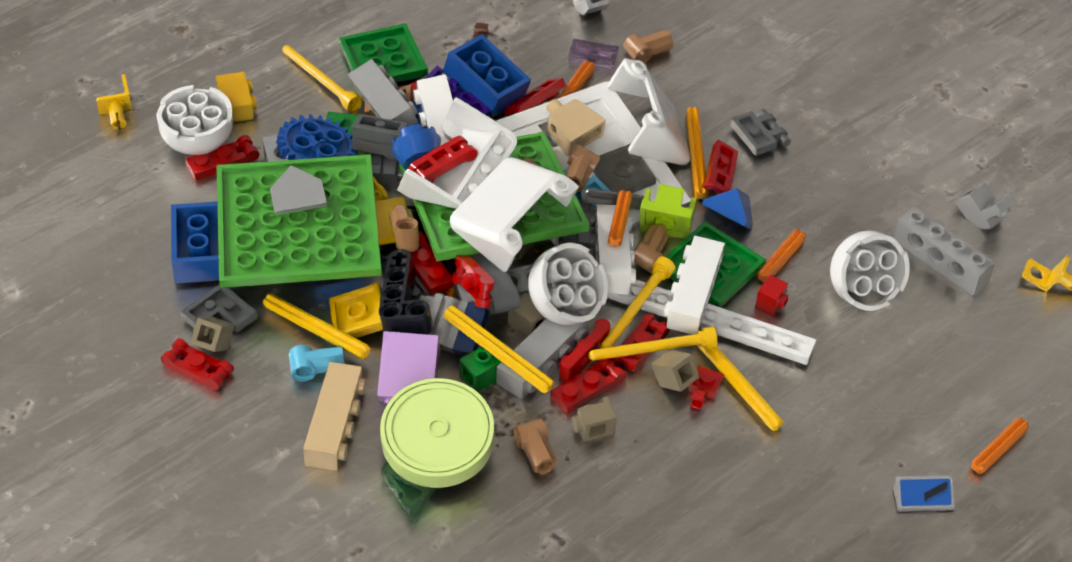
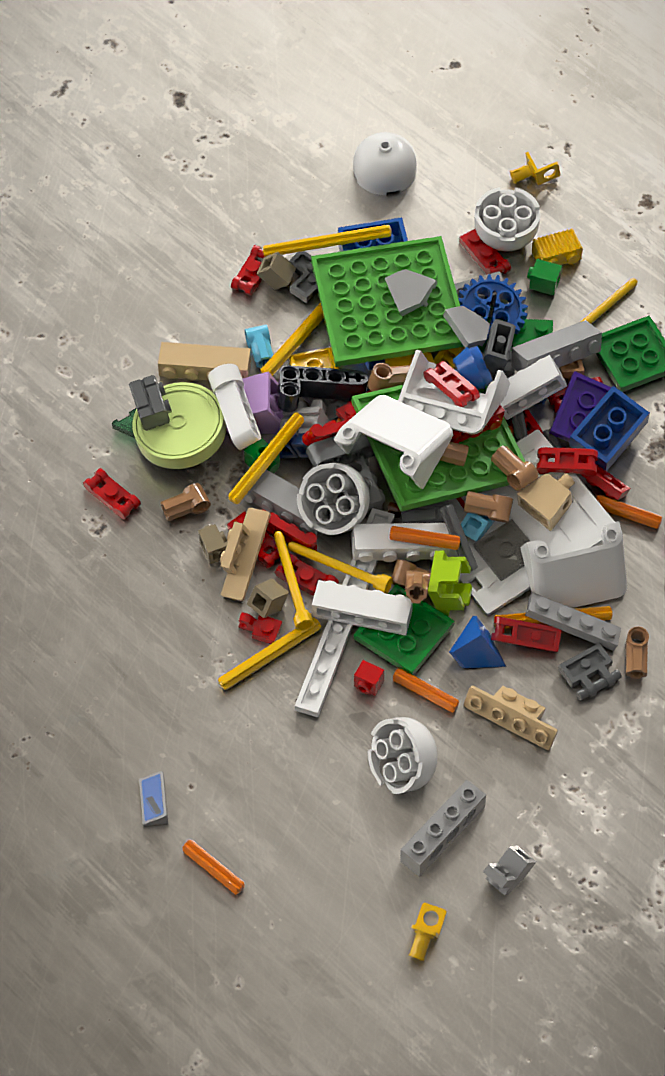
camera: 90 degrees right, 10 degrees up
none -> red plate [83,468,141,519]
none -> dark grey brick [129,375,172,431]
none -> white beam [208,364,261,450]
none -> tan bracket [220,508,271,601]
none -> yellow axle [263,225,392,257]
none -> white cylinder [353,132,417,195]
none -> medium nougat piece [405,570,431,603]
none -> light grey slope [443,306,490,348]
none -> tan bracket [463,686,558,750]
none -> medium nougat piece [491,446,538,491]
none -> light grey plate [525,593,621,651]
none -> green brick [527,259,562,295]
none -> red plate [536,447,598,476]
none -> medium nougat piece [625,626,649,679]

